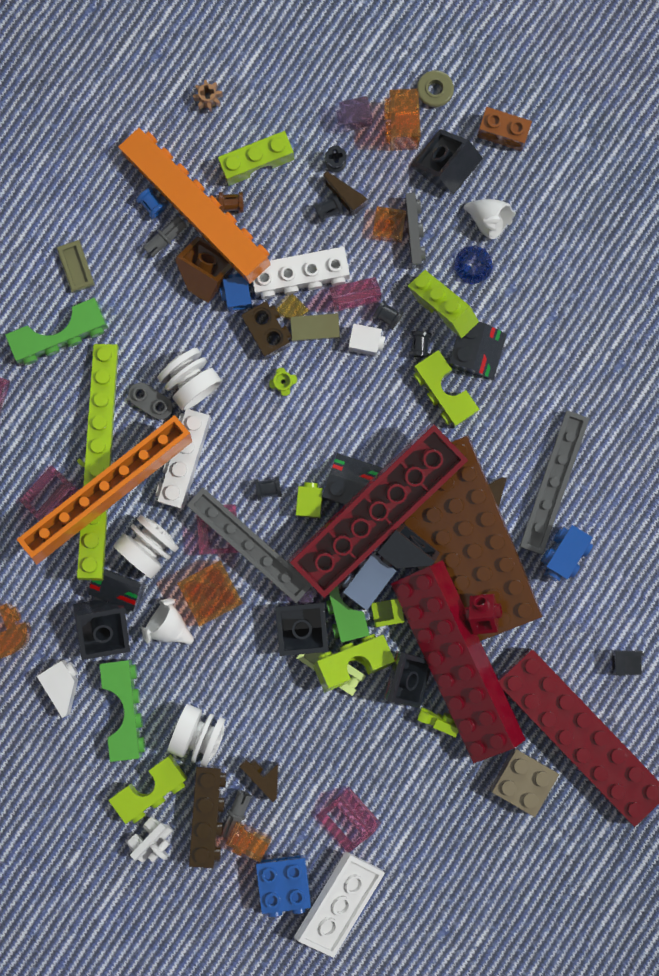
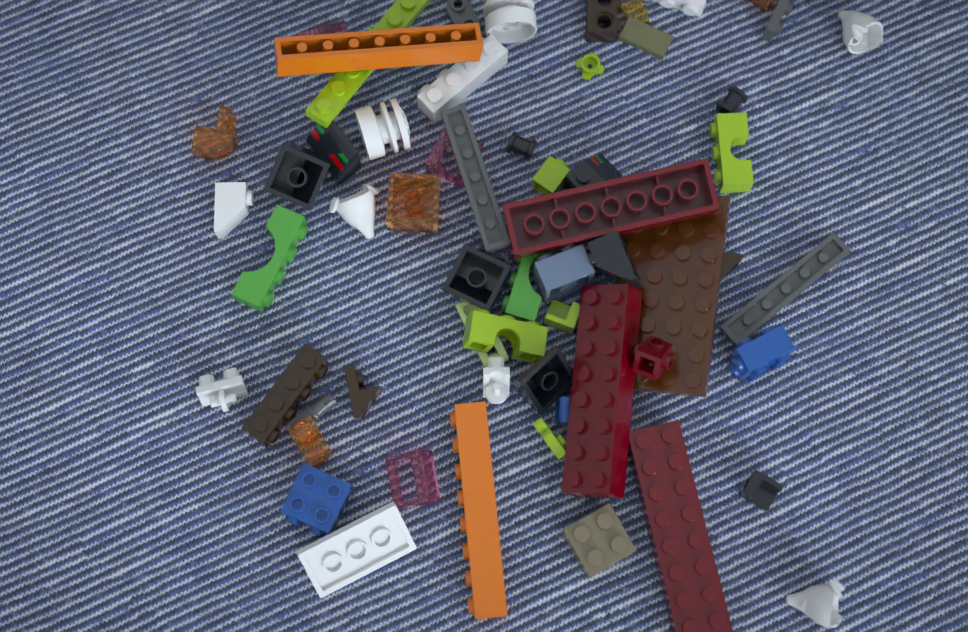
camera: 25 degrees right, 10 degrees down
lime arch [109,754,188,824] -> none
white wheel [167,704,226,767] -> none
clear pink tile [329,277,381,312] -> none
white brick [348,324,385,356] -> none
black bush [372,300,404,331] -> none
lime arch [408,270,479,338] -> none
black slope [449,322,507,380] -> none
clear blue gear [454,245,493,284] -> none
none -> orange brick [450,401,508,620]
none -> white hips [483,357,510,404]
none -> blue tile [555,396,571,427]

